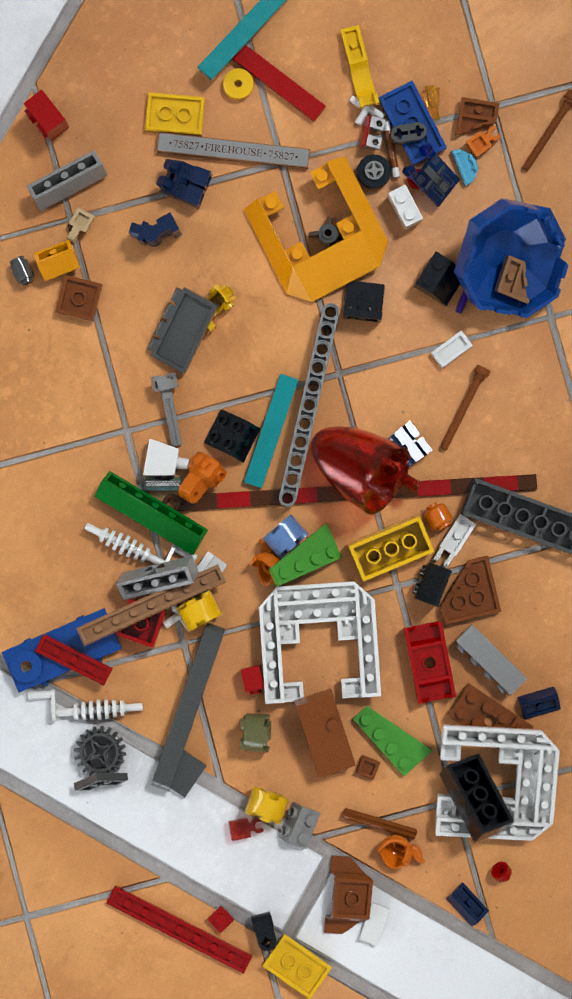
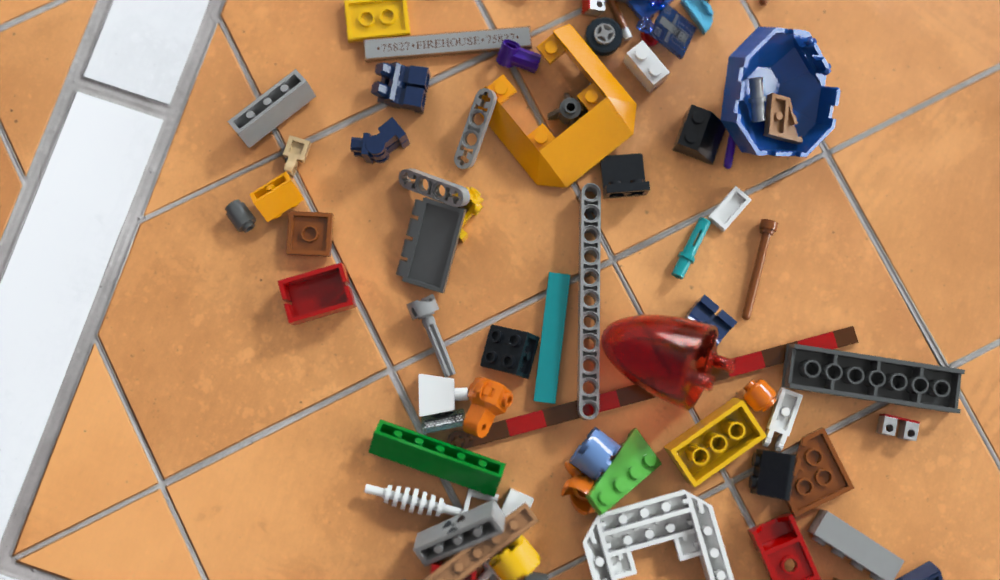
camera: 15 degrees left, 5 degrees down
red brick [24,89,69,141] -> none
none -> red piece [277,262,357,325]
none -> light grey beam [399,168,470,207]
none -> light grey beam [454,88,497,169]
none -> dark purple piece [496,39,541,73]
none -> teal pin [671,217,711,280]
none -> light grey pin [748,77,766,122]
none -> flat silver piece [876,414,920,441]

